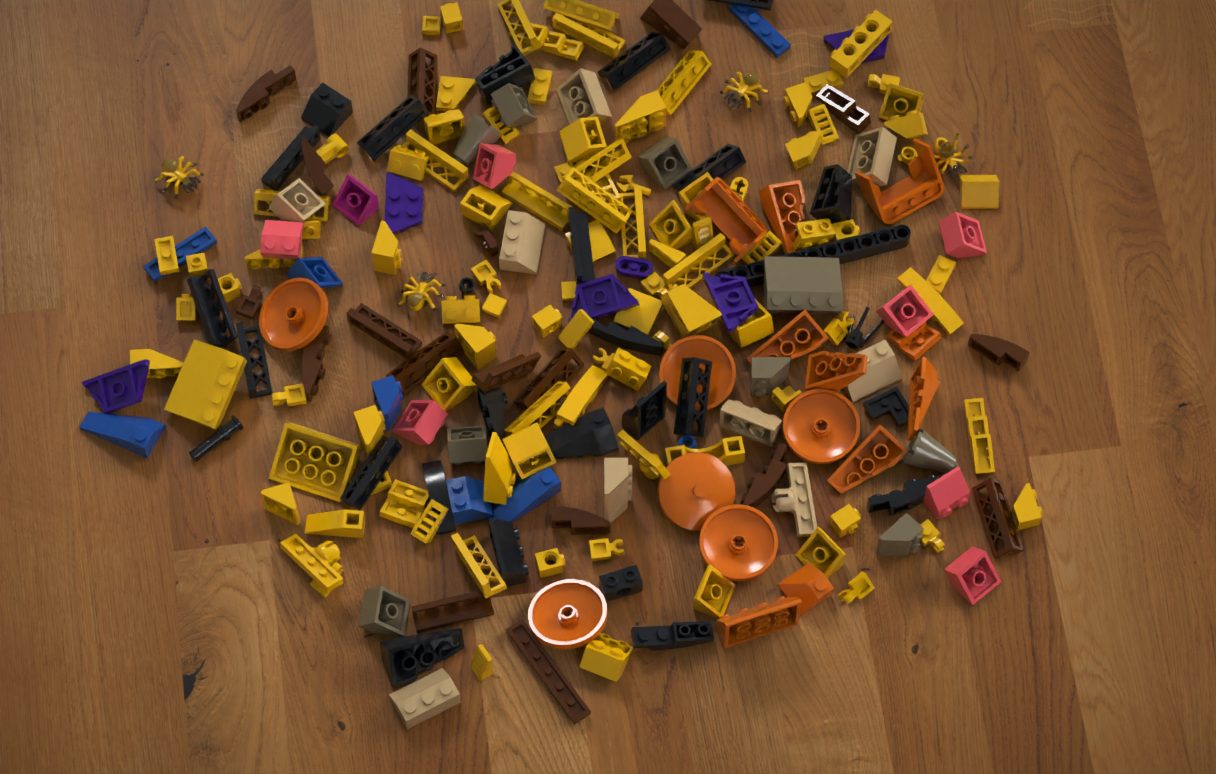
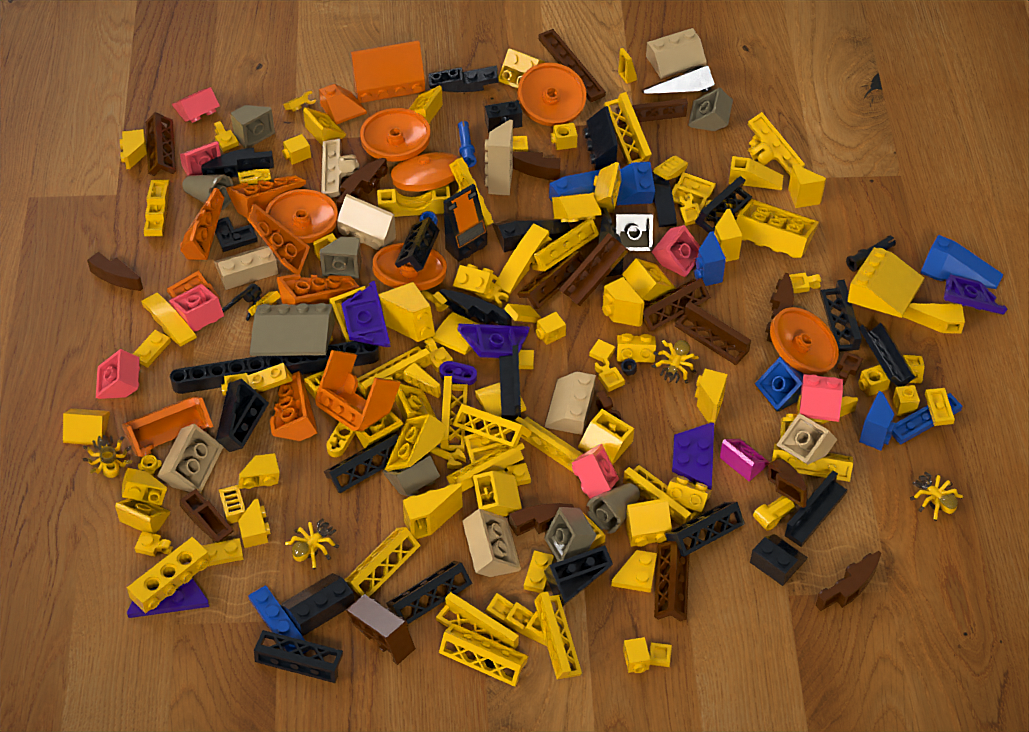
camera: 175 degrees left, 10 degrees down
none -> yellow hinge [238,169,271,185]
none -> black slope [280,573,355,636]
none -> yellow slope [385,414,447,471]
none -> blue pin [458,121,477,168]
none -> reddish brown slope [509,503,574,536]
none -> yellow plate [679,193,700,226]
none -> blue slope [859,391,895,451]

